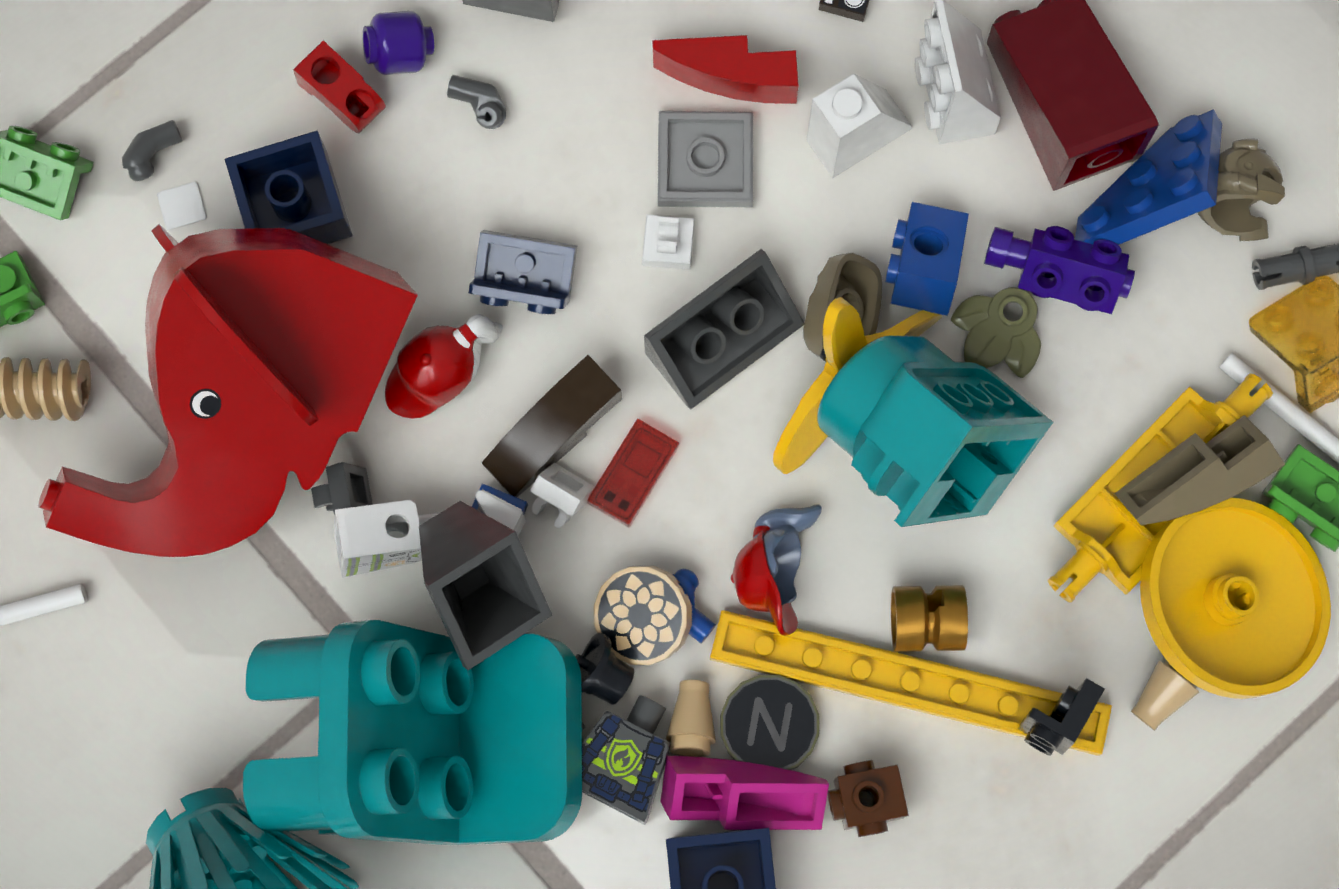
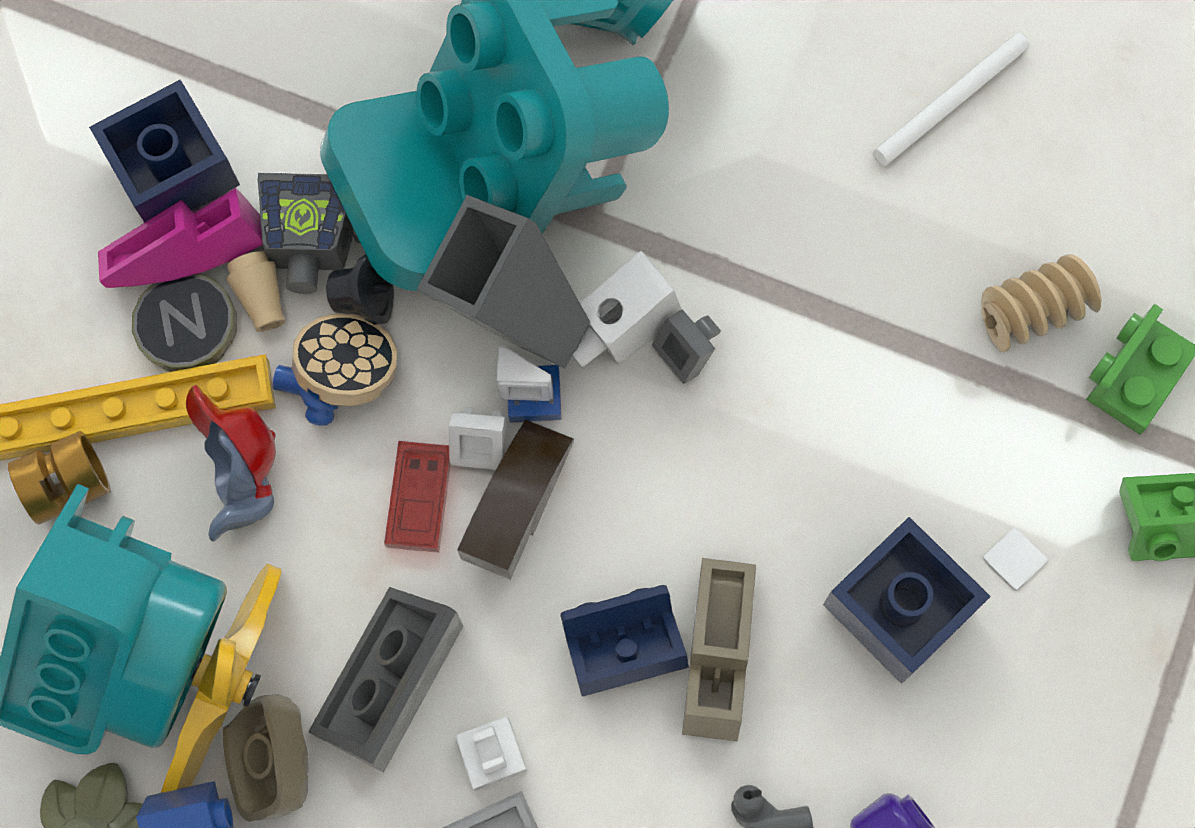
camera: 155 degrees right, 5 degrees down
red animal [38,224,418,557] -> none
dark grey arm [122,120,182,181] -> none
red leg [293,40,386,134] -> none
red hair [385,314,503,419] -> none
reddish brown brick [828,760,909,837] -> none
none -> dark tan slope [682,558,756,742]

